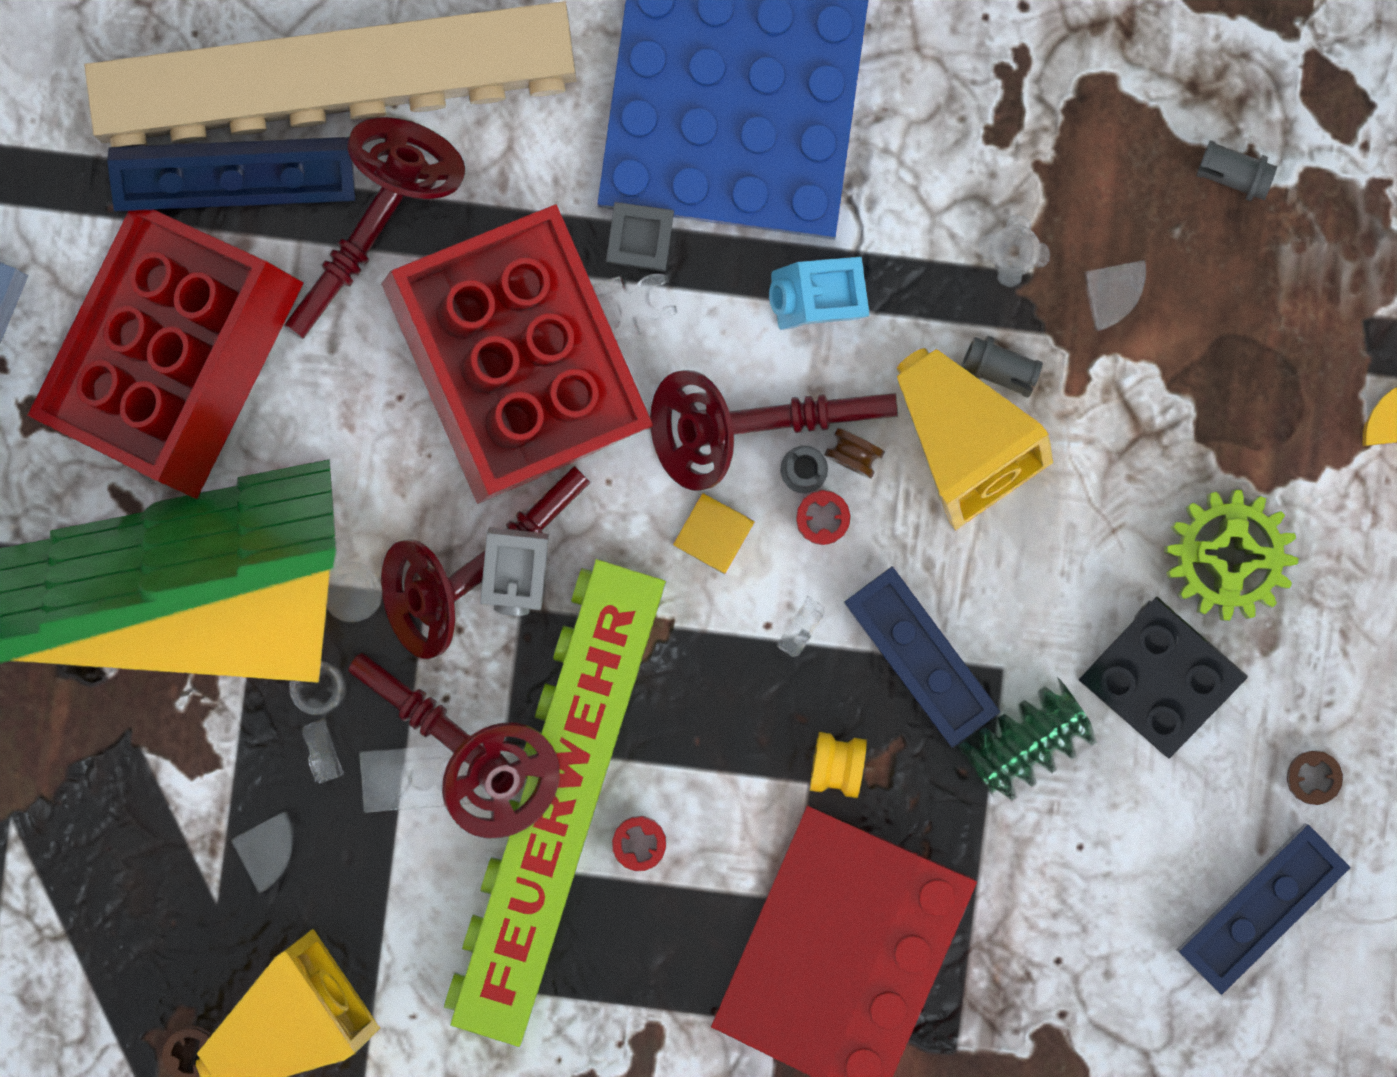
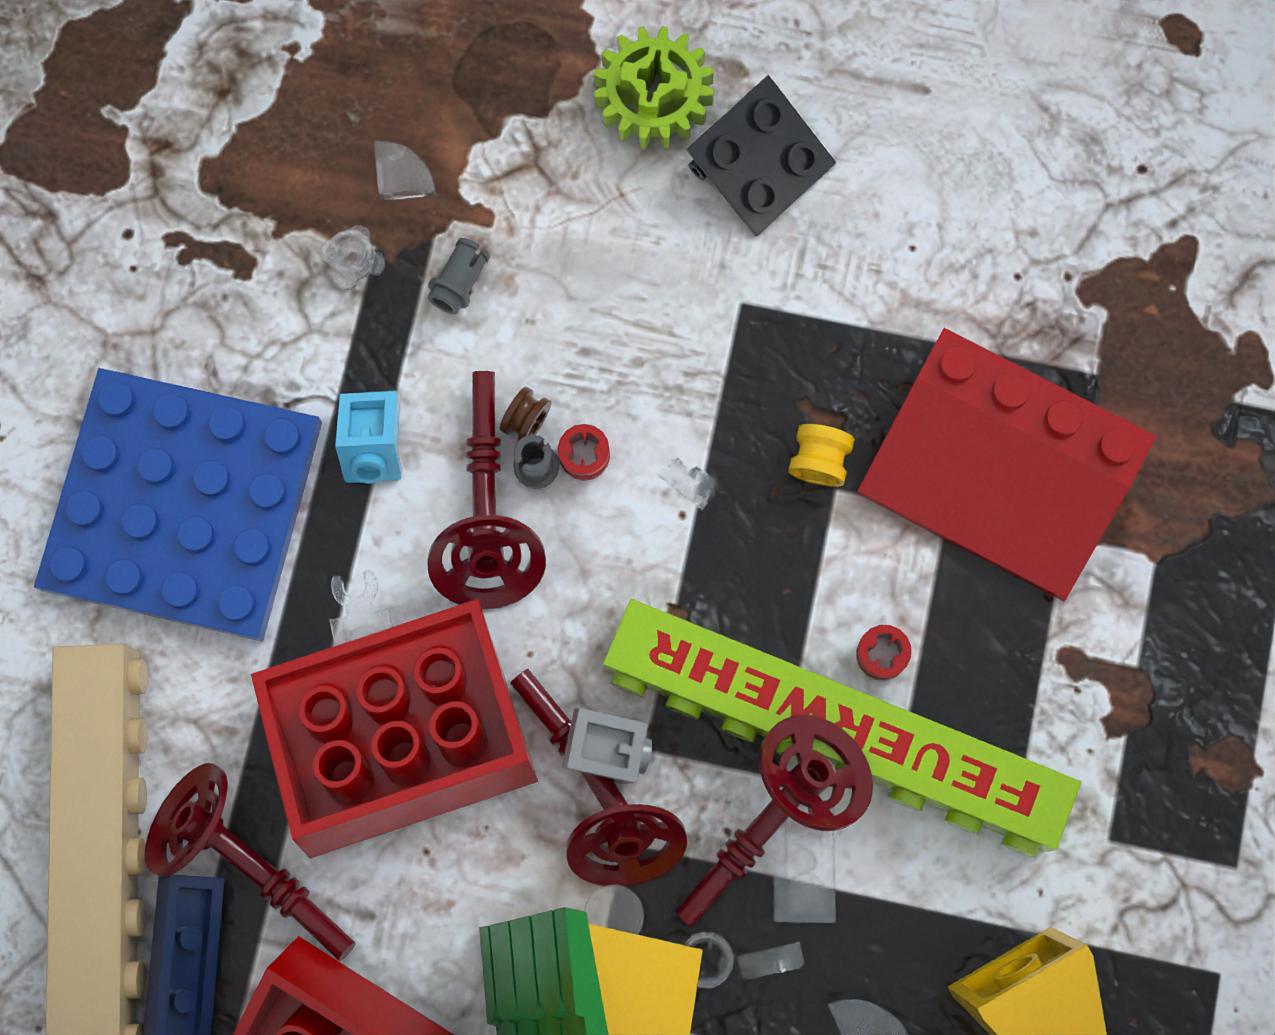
camera: 80 degrees left, 10 degrees down
dark grey plate [606,202,674,272] -> none
yellow slope [673,493,755,575] -> none
dark blue plate [843,566,1000,748] -> none
yellow slope [897,348,1054,531] -> none
clear green piece [958,678,1097,801] -> none
dark blue plate [1176,823,1351,995] -> none
dark grey pin [1196,140,1278,201] -> none
reddish brown bush [1287,751,1343,805] -> none

